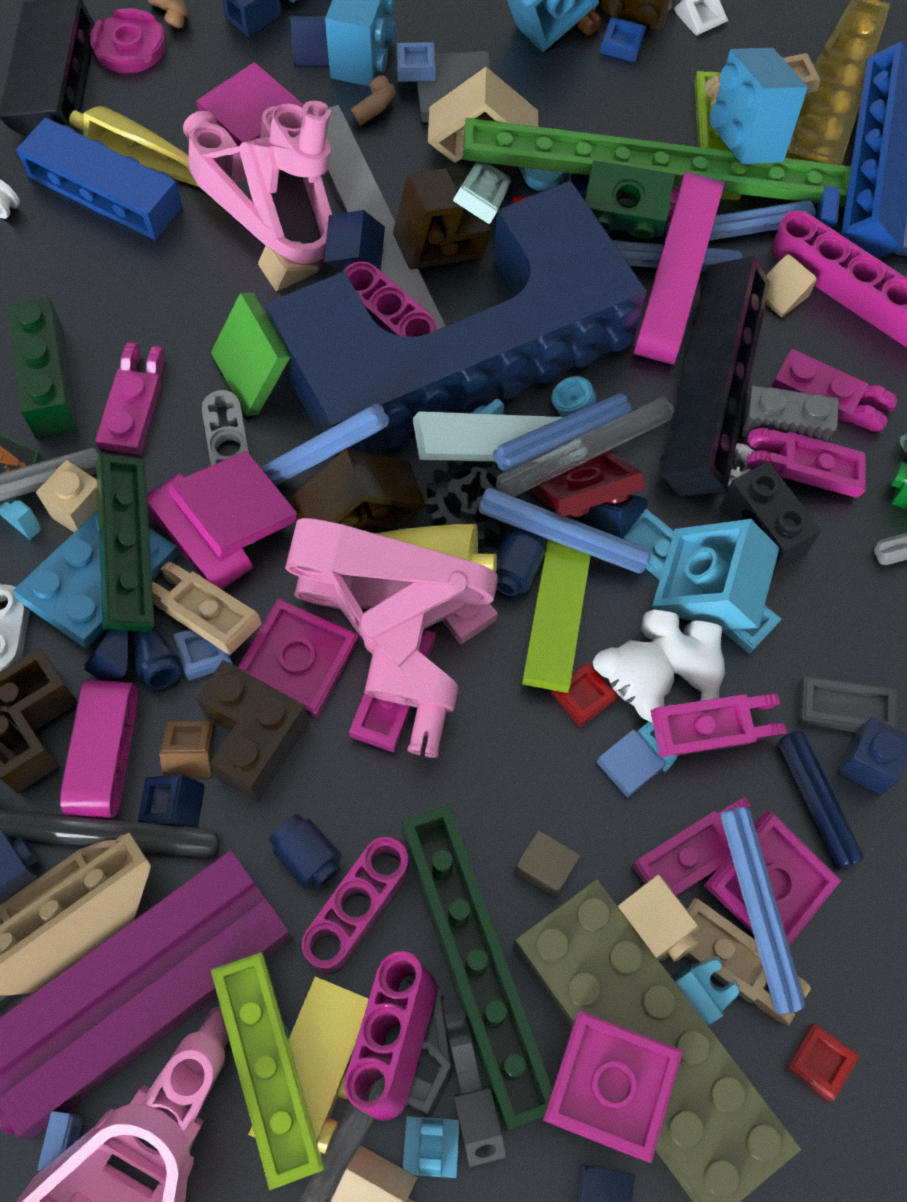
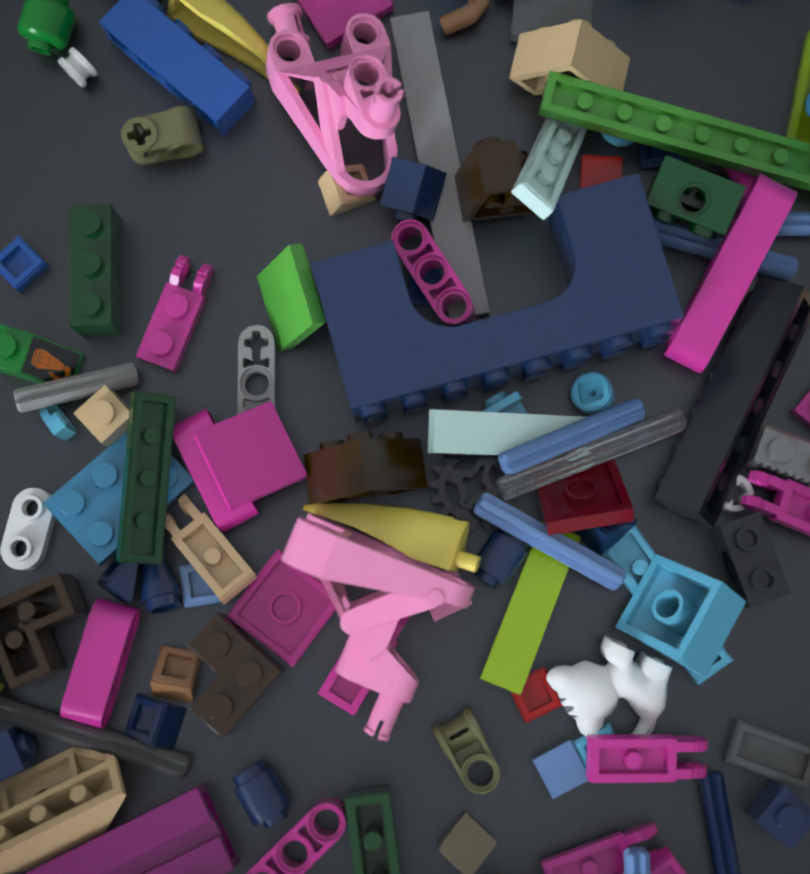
camera: 20 degrees right, 15 degrees up
medium blue axle [260,404,389,486] -> none
none -> olive piece [121,106,204,166]
none -> olive piece [431,706,500,794]

